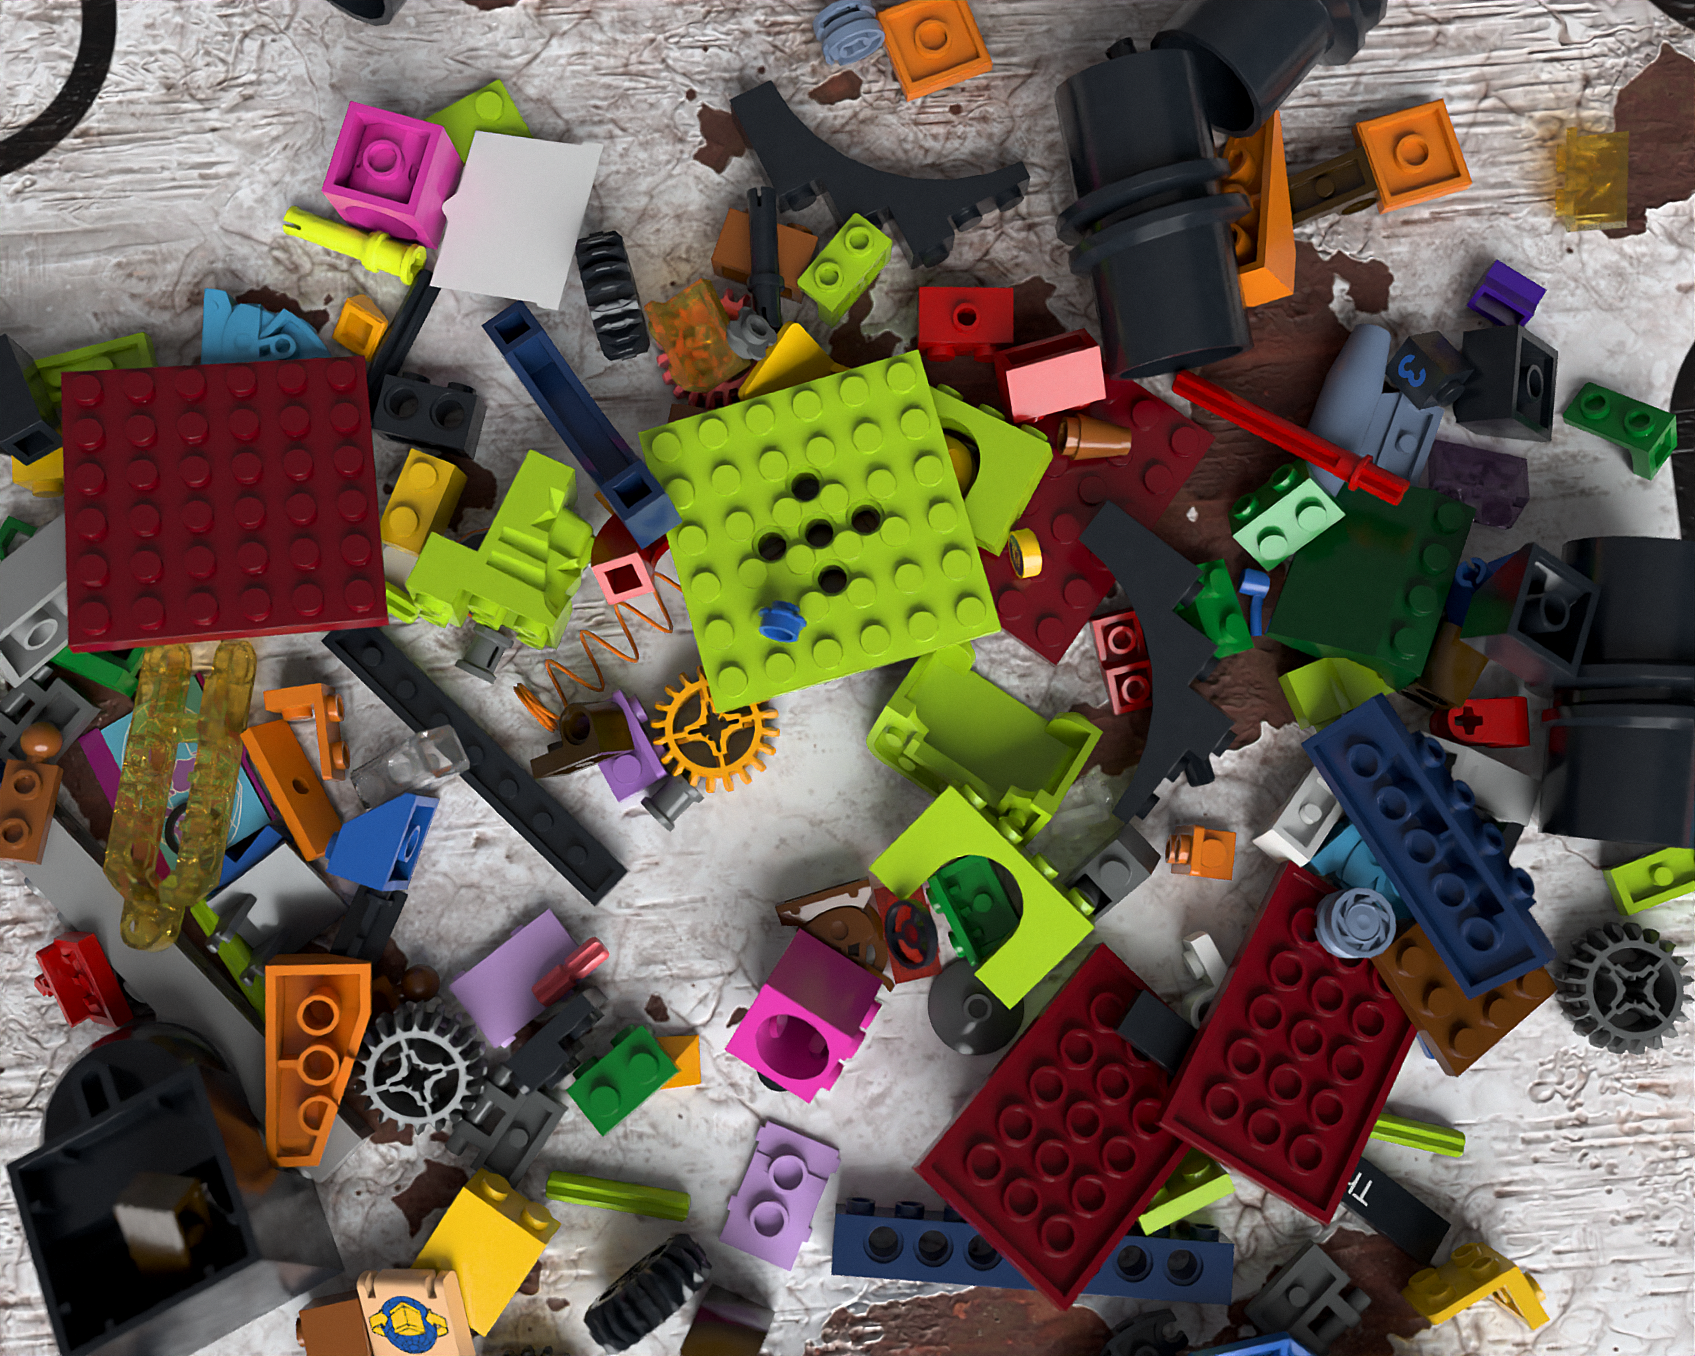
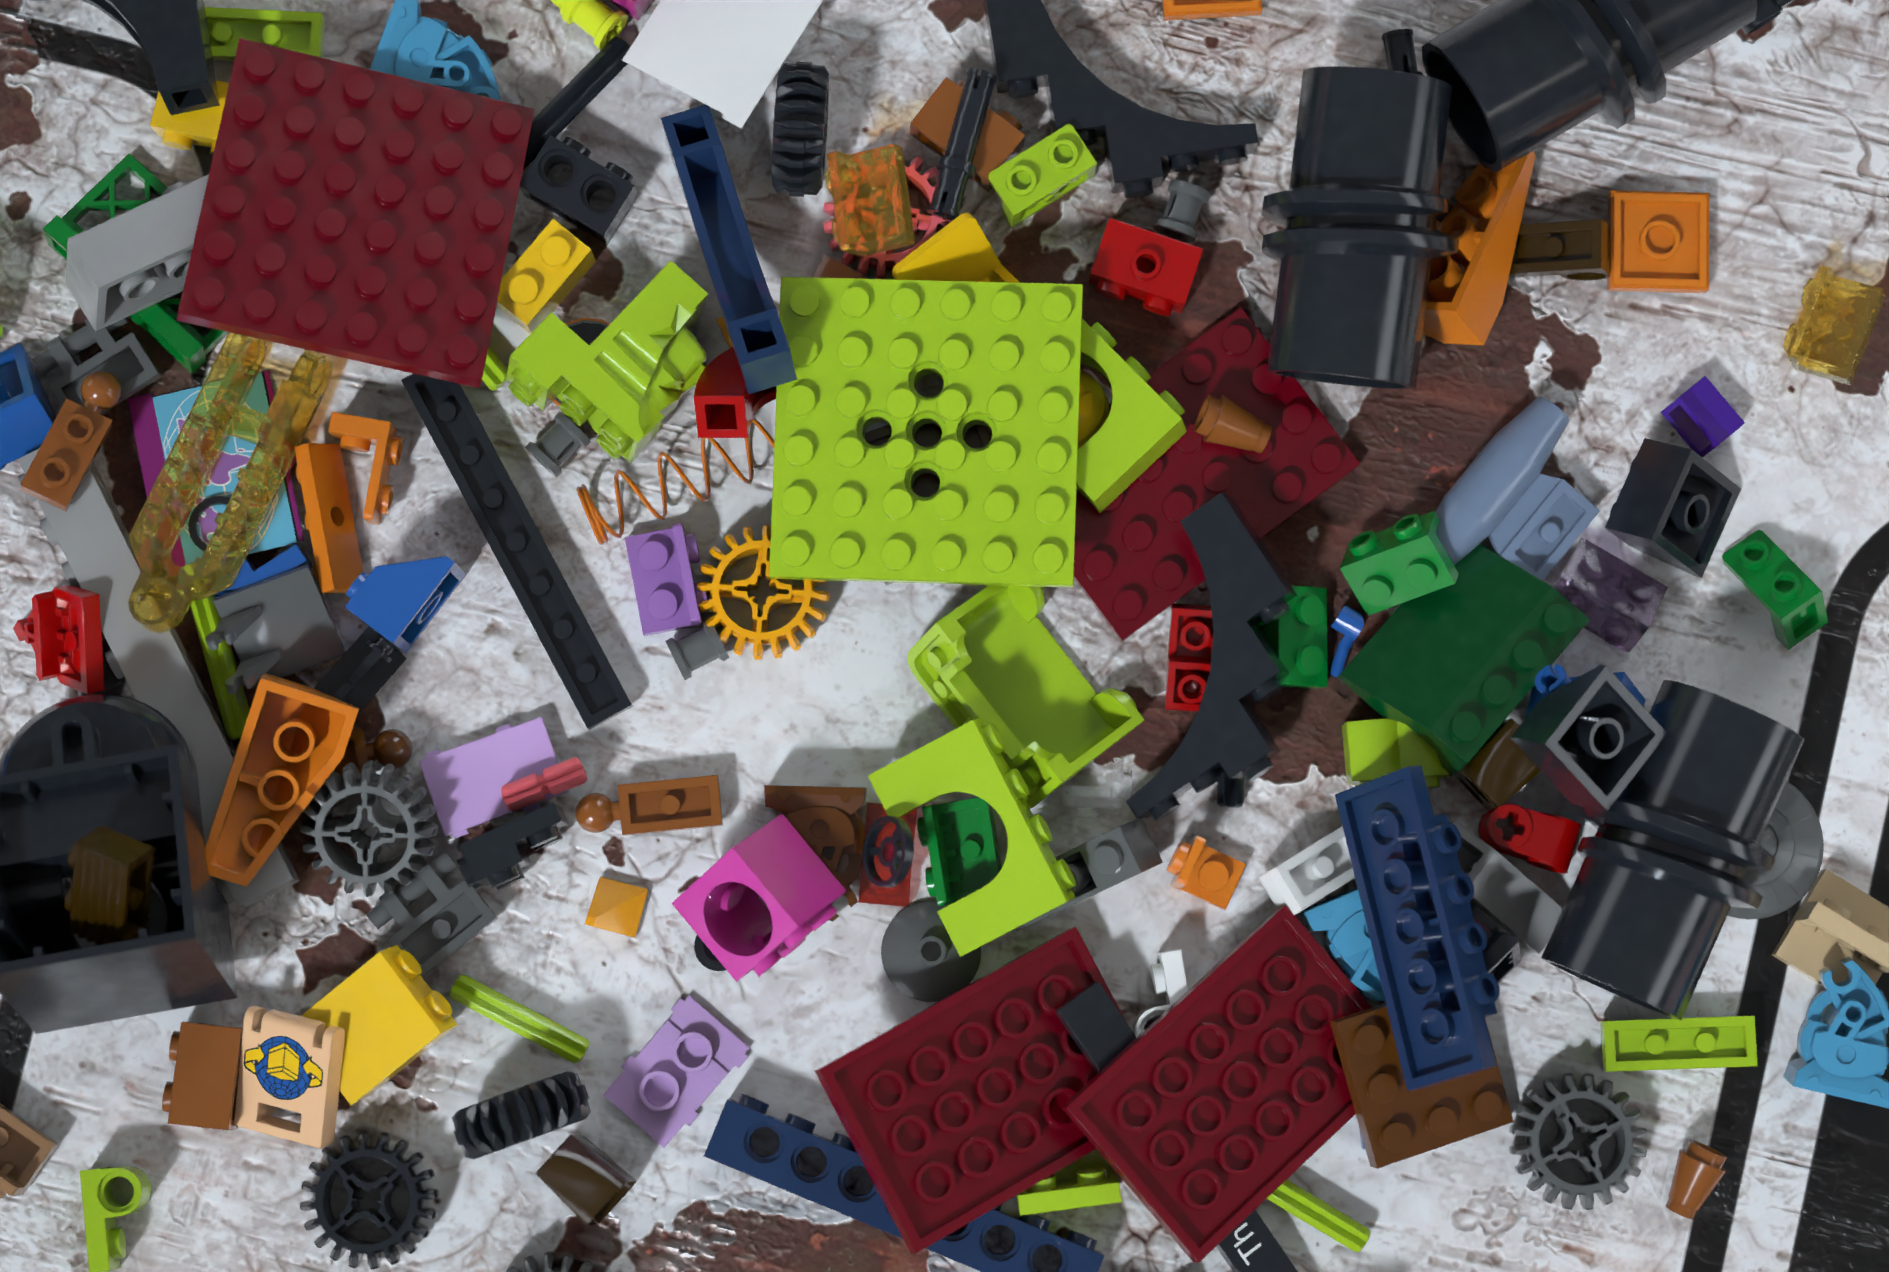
camera: 15 degrees right, 0 degrees up
light orange slope [331,294,389,363] -> none
clear brick [350,725,470,812] -> none
dark brown plate [530,701,635,779] -> none
green bracket [566,1023,682,1137] -> none
dark grey plate [726,306,777,360] -> none
blue plate [758,601,807,643] -> none
brick [993,328,1106,424] -> none
yellow tile [1008,528,1042,579] -> none
red axle [1172,370,1410,506] -> none
sand blue wheel [1314,888,1396,958] -> none
black brick [1385,331,1475,410] -> none
none -> dark orange plate [575,775,723,836]
none -> dark grey bush [1153,180,1211,243]

